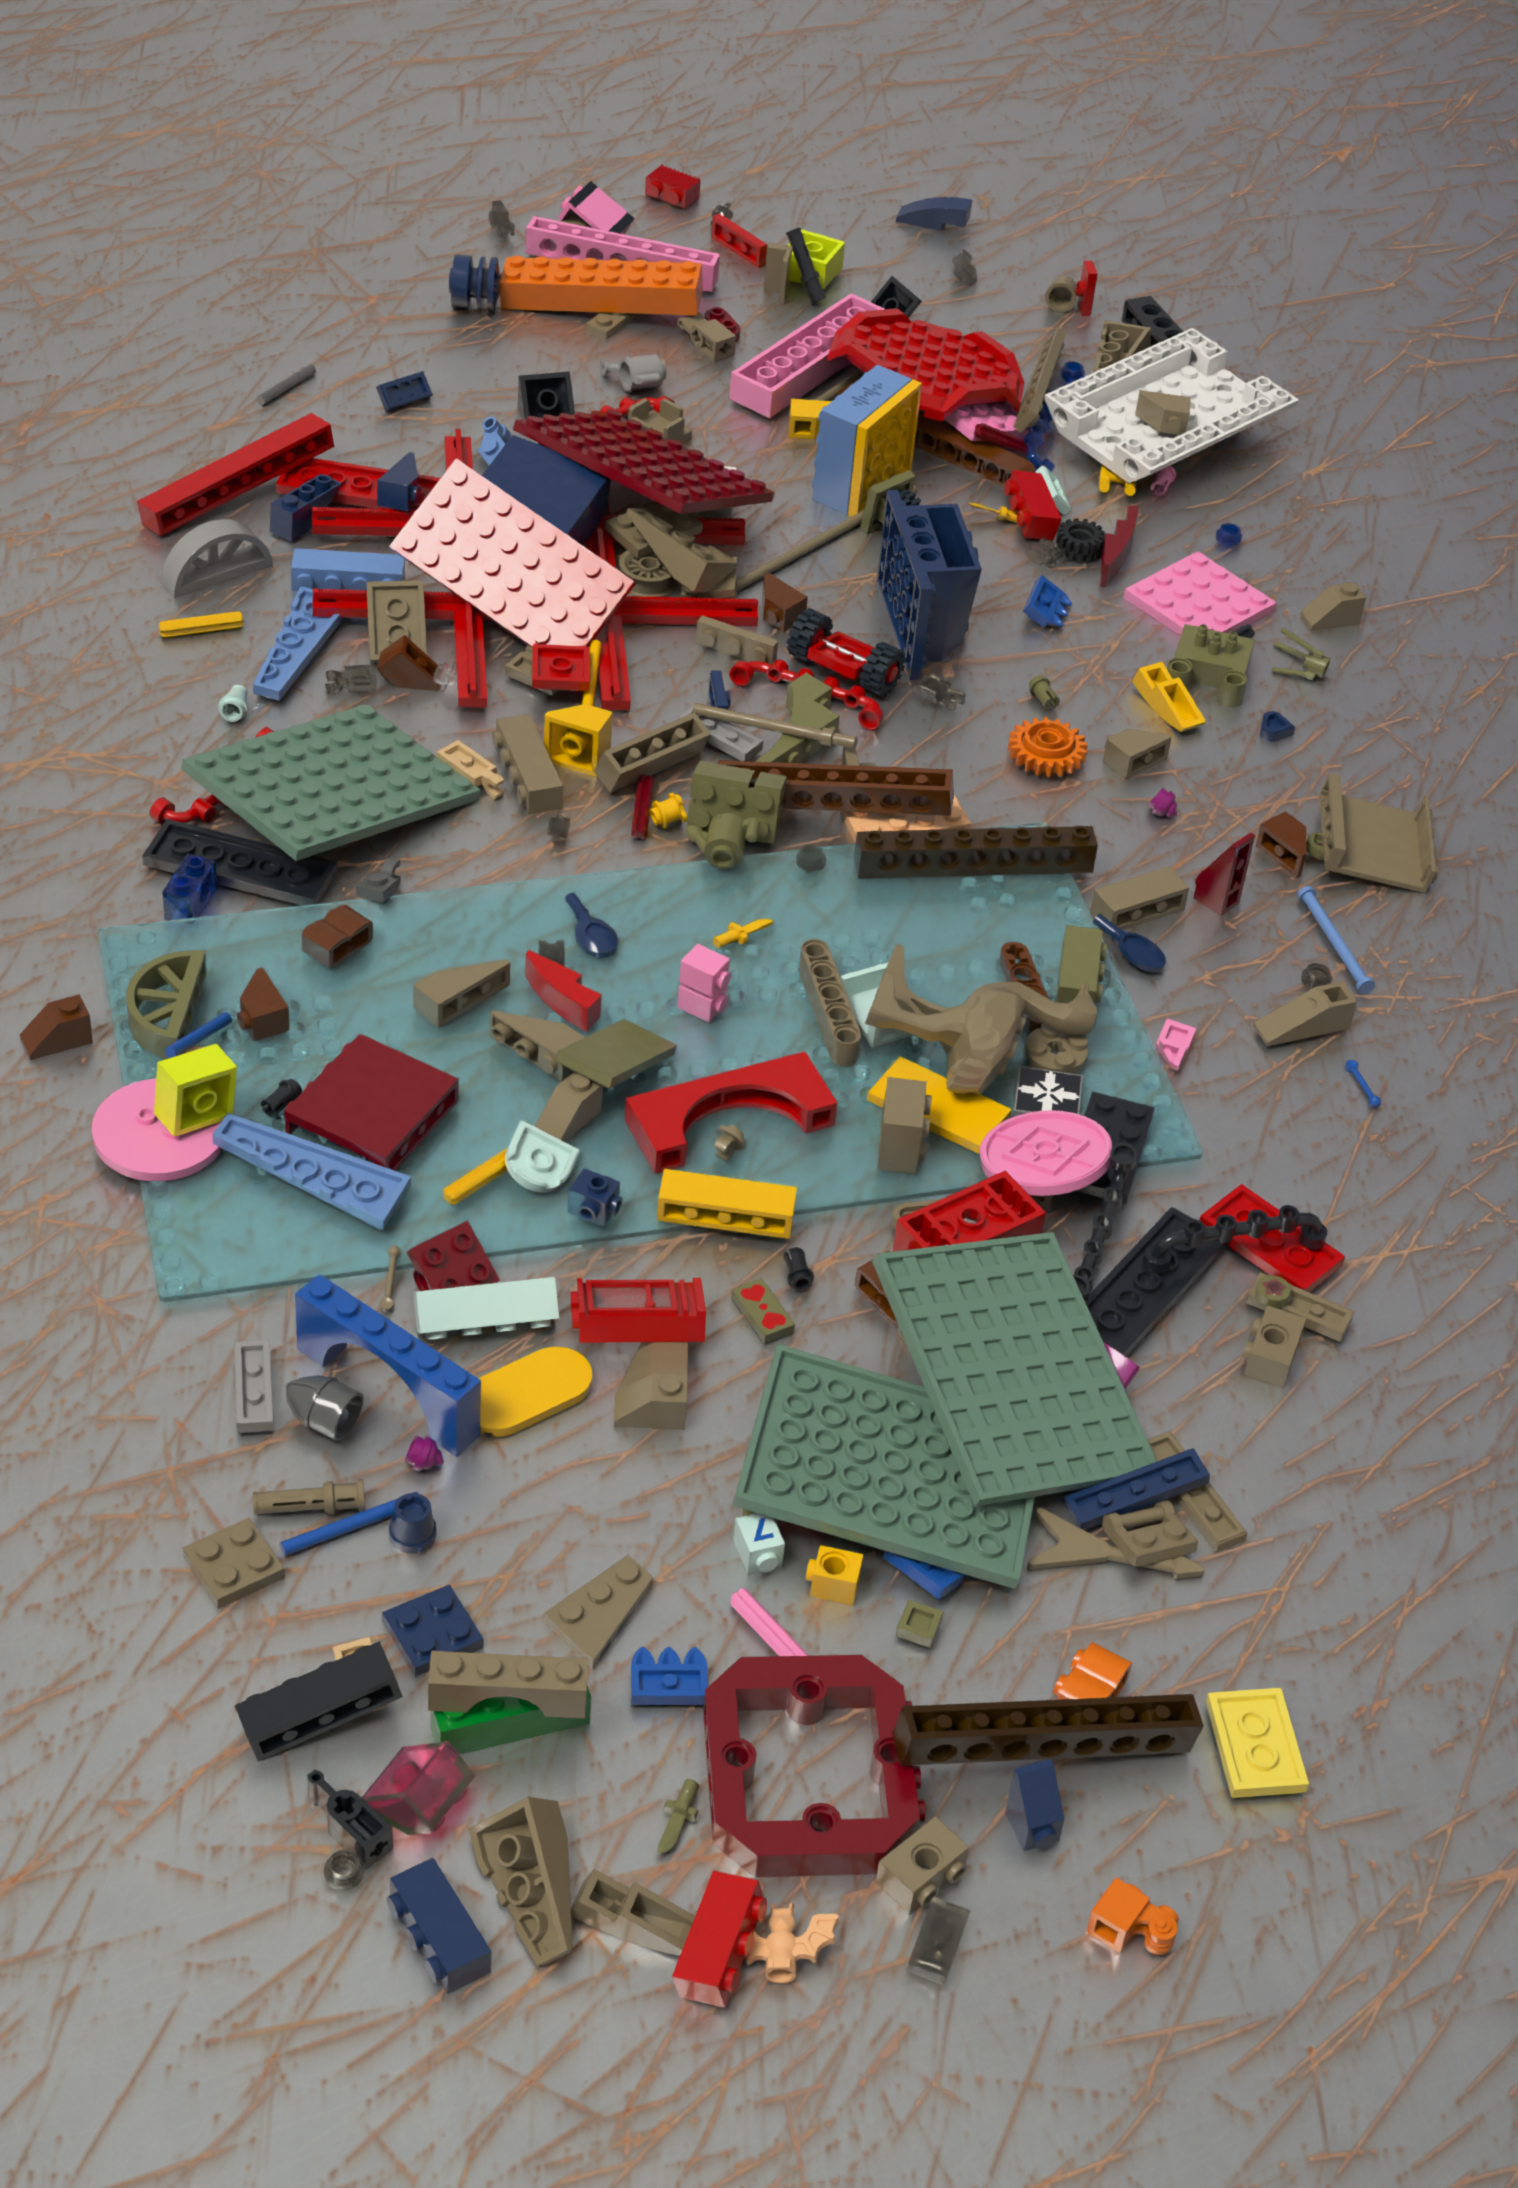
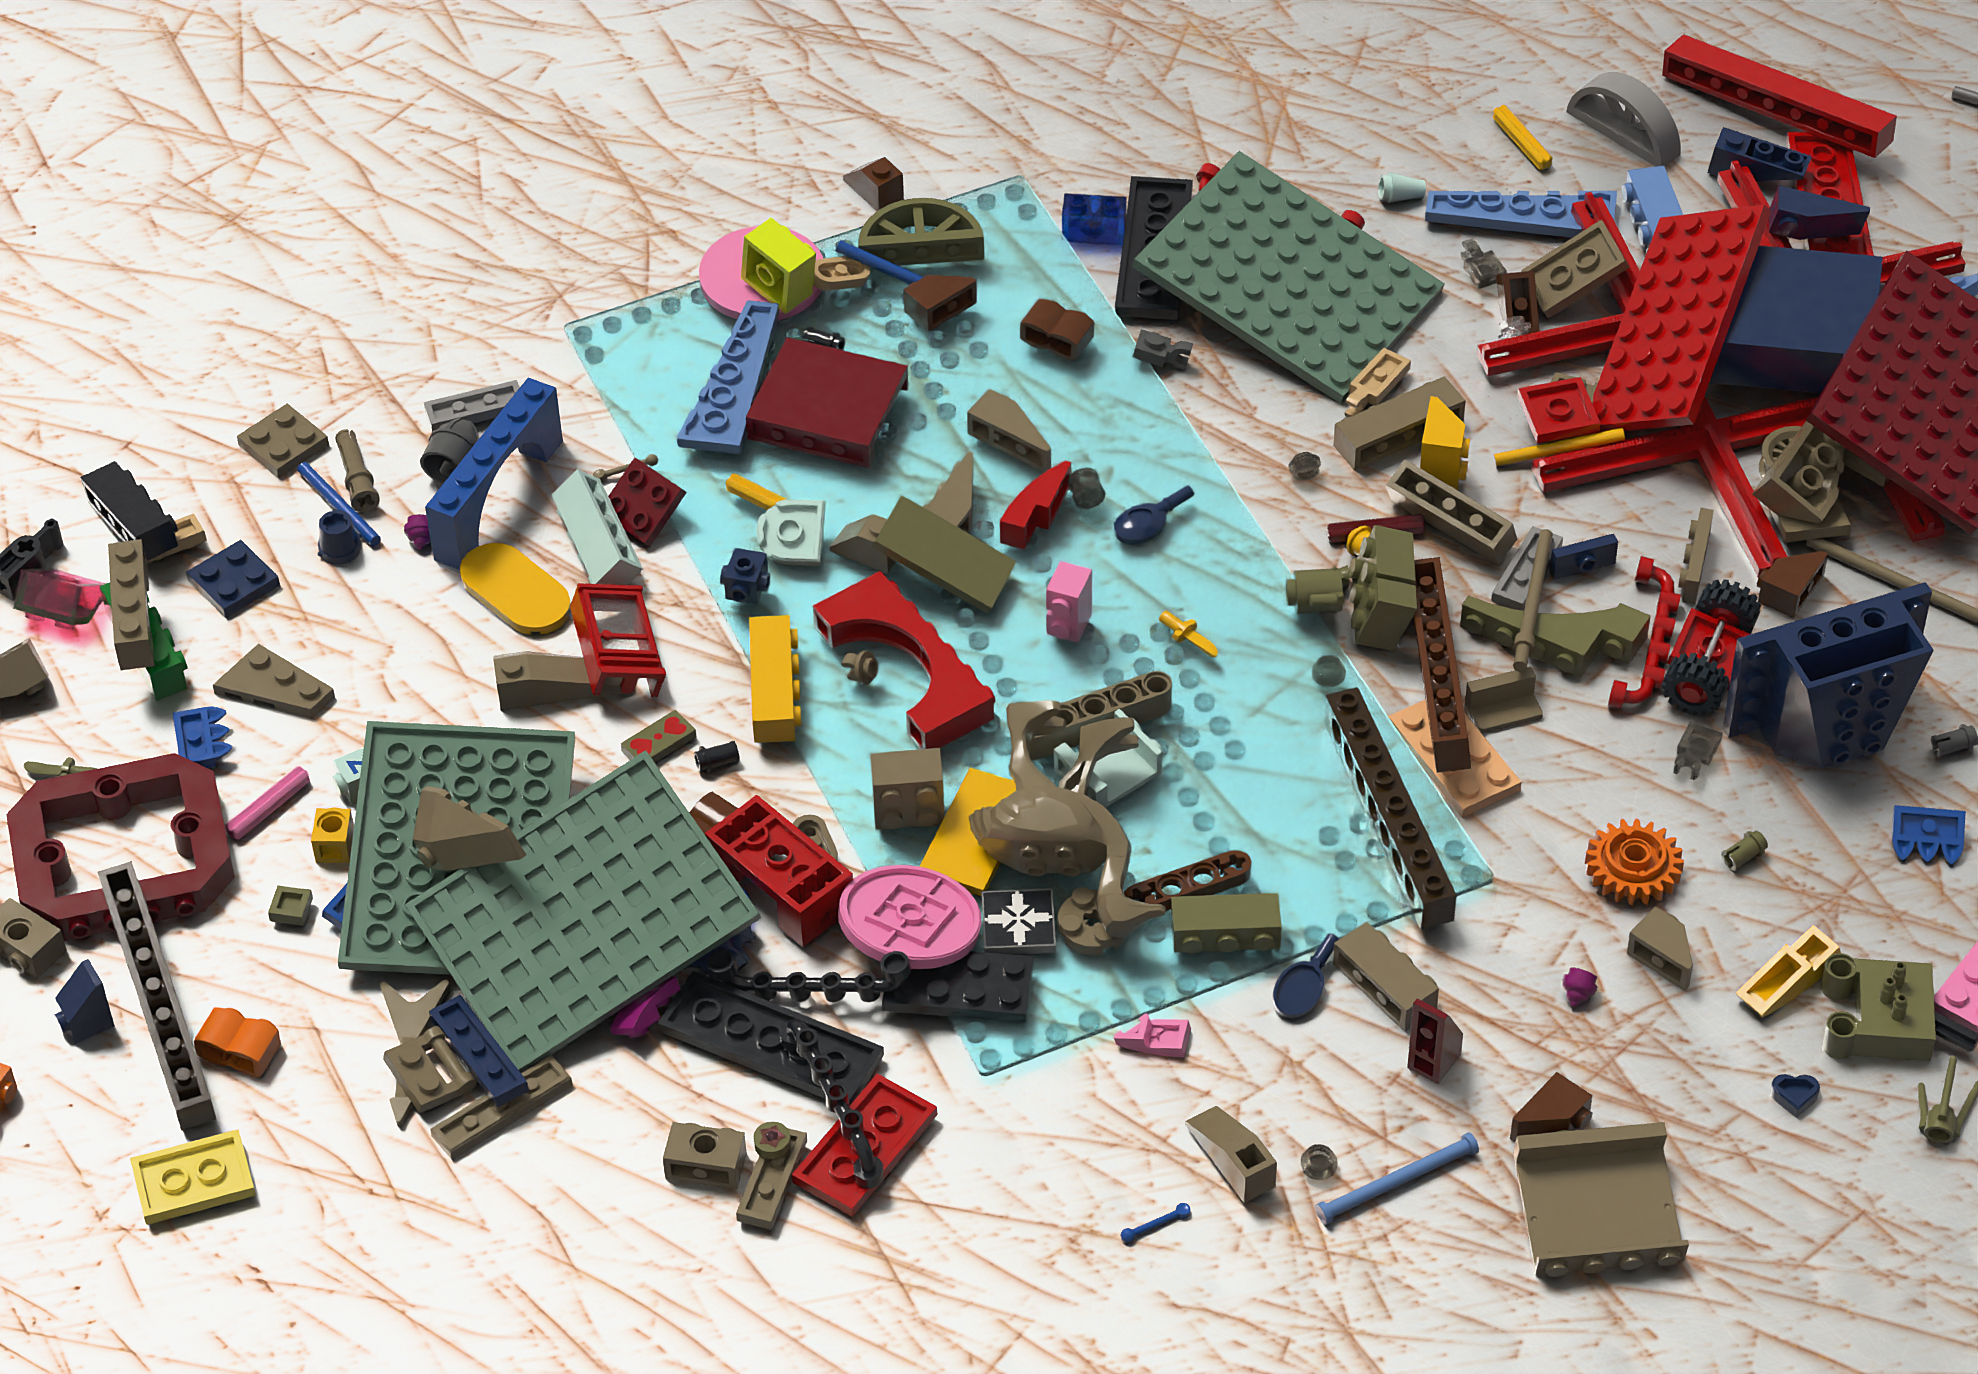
camera: 85 degrees right, 5 degrees up
none -> dark tan wedge [413,786,526,871]

